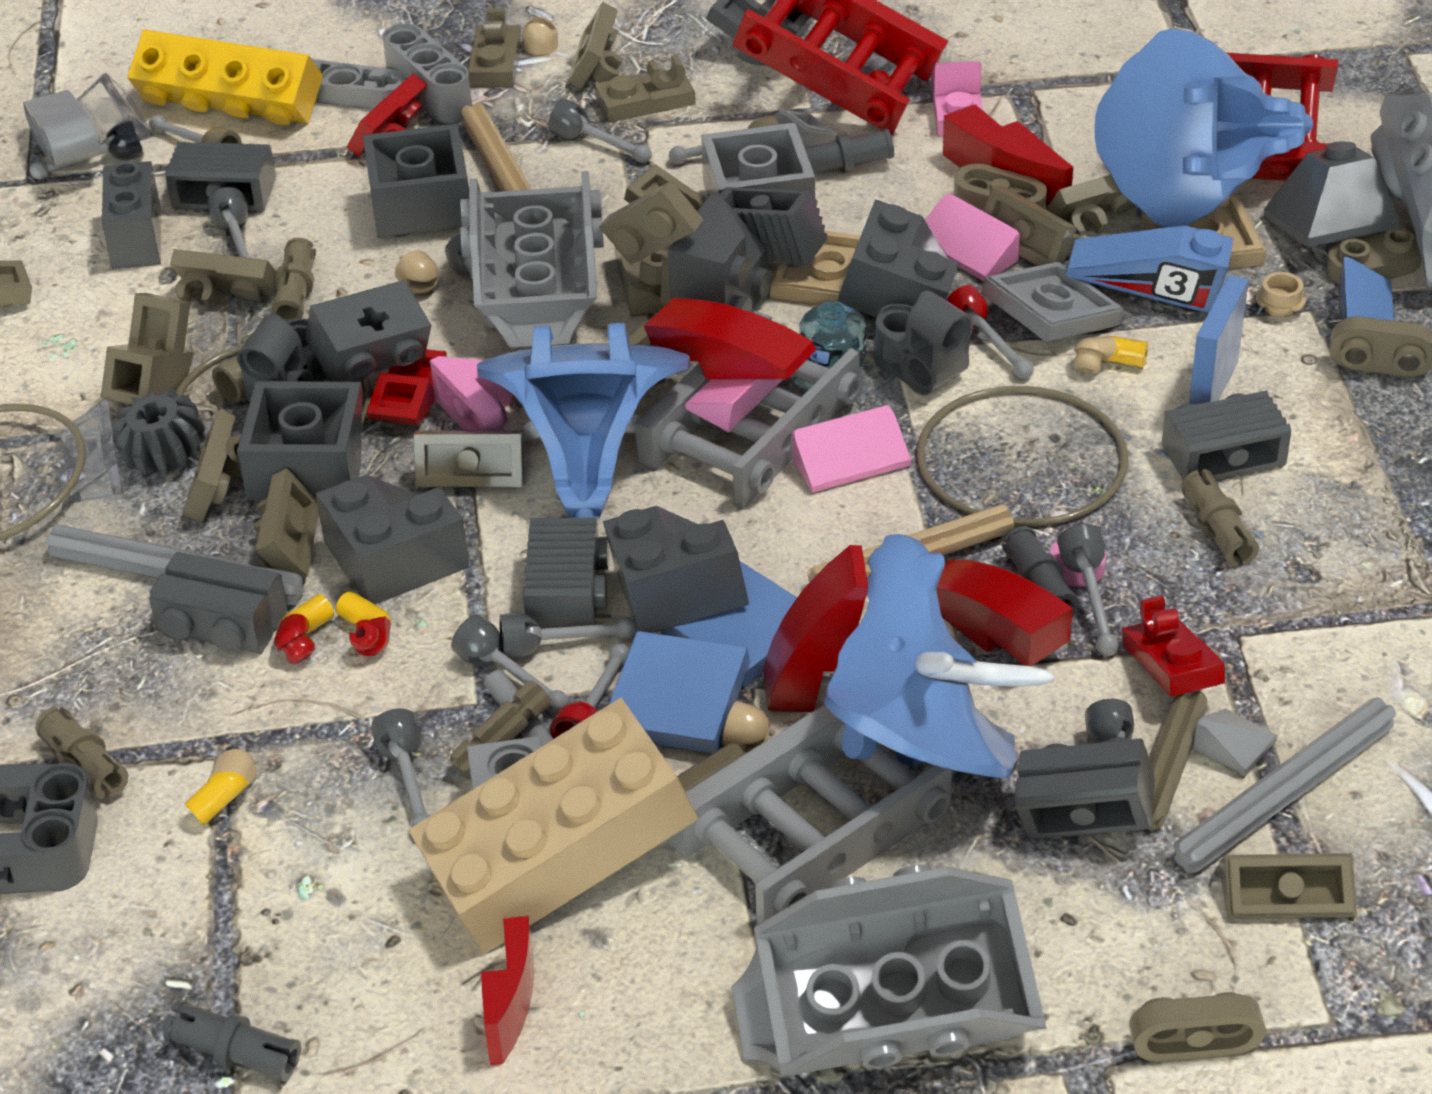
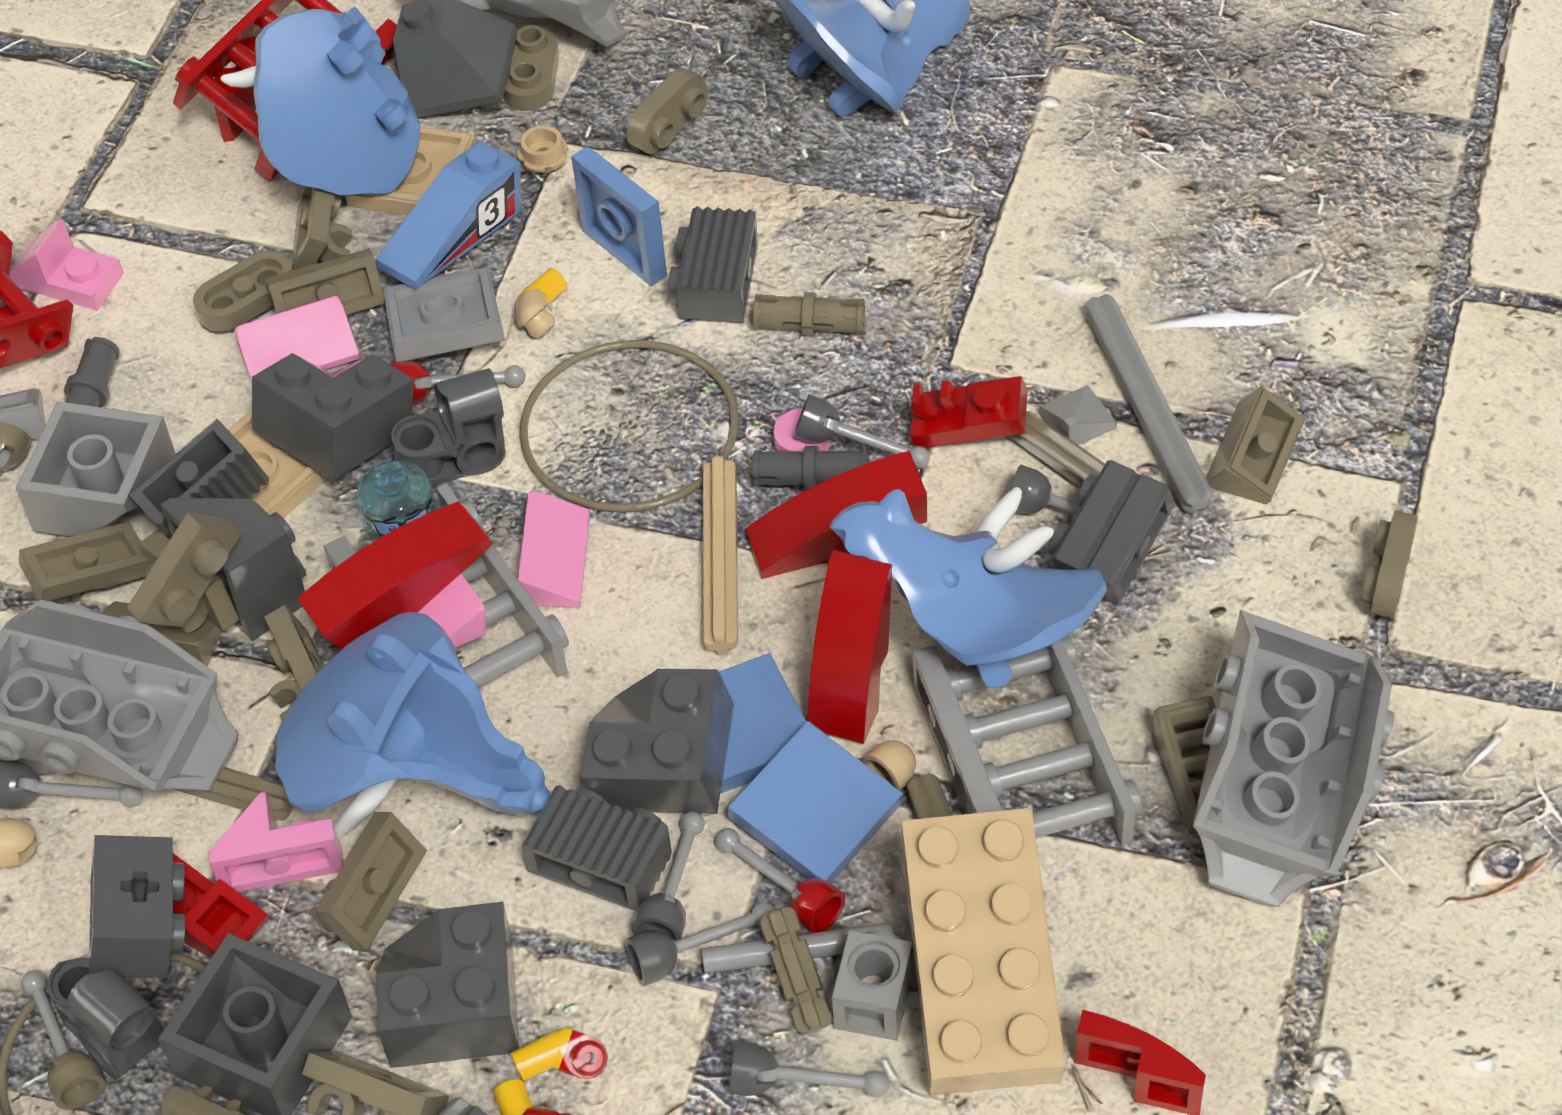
camera: 65 degrees left, 10 degrees up
red slope [943,104,1074,206] -> none
medium blue slope [1339,257,1394,321] -> none

